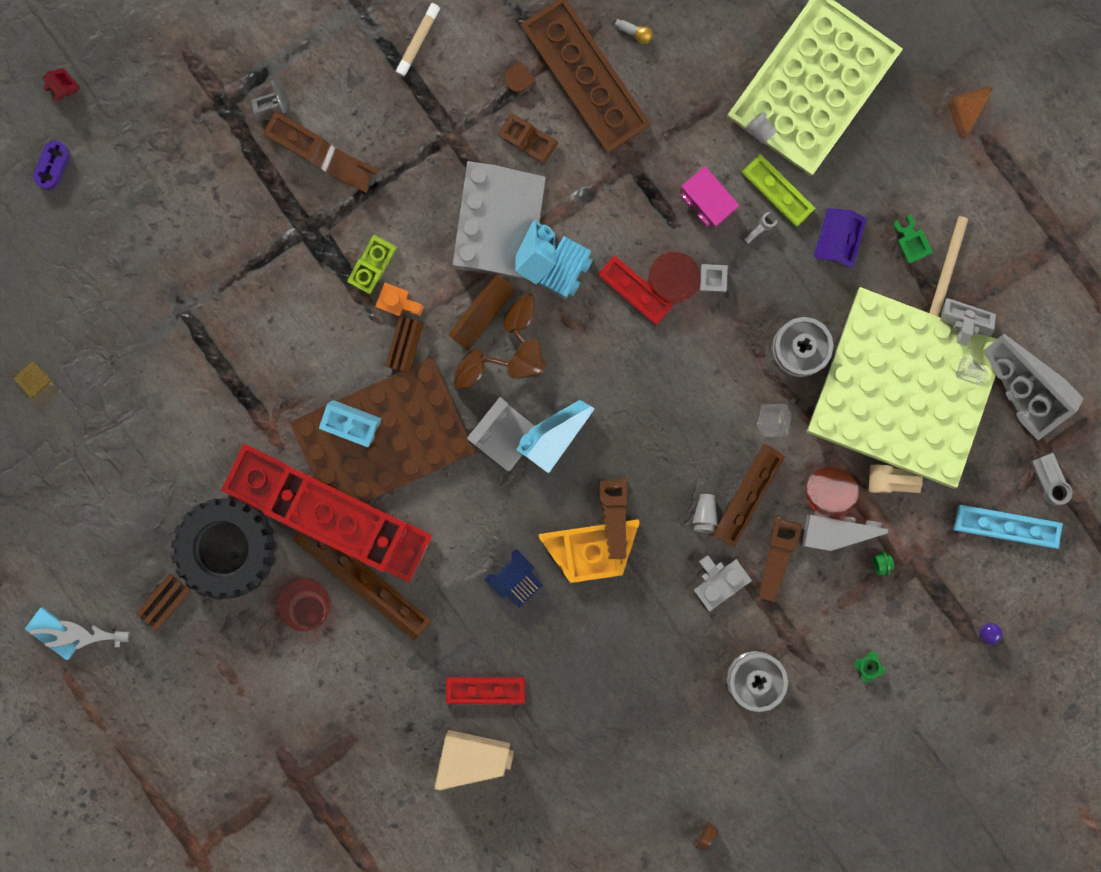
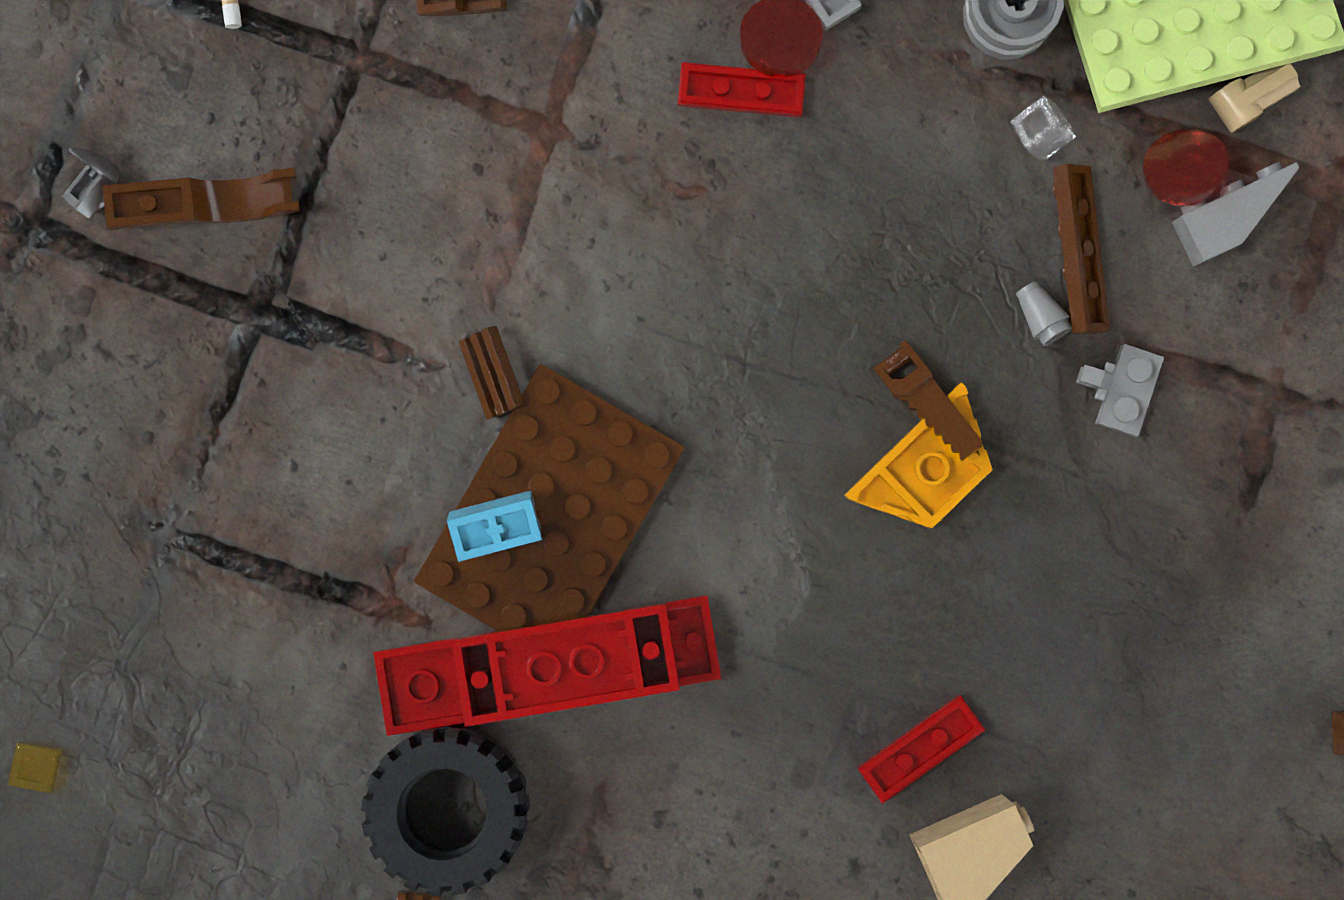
camera: 30 degrees left, 0 degrees up
clear red tile [278,579,331,631] -> none
reddish brown plate [293,531,432,641] -> none
lime slope [347,235,397,294] -> none
orange plate [375,283,424,317] -> none
reddish brown tile [448,273,515,351] -> none
light grey slope [453,161,546,279] -> none
reddish brown plant [454,293,546,390] -> none
light grey bracket [467,397,534,471] -> none
clear blue piece [484,548,543,608] -> none
medium azure slope [515,220,556,284] -> none
medium azure slope [516,400,594,473] -> none
medium azure brick [539,236,593,299] -> none
light grey wheel [726,651,788,712] -> none
reddish brown piece [759,515,802,602] -> none
green plate [873,551,894,577] -> none

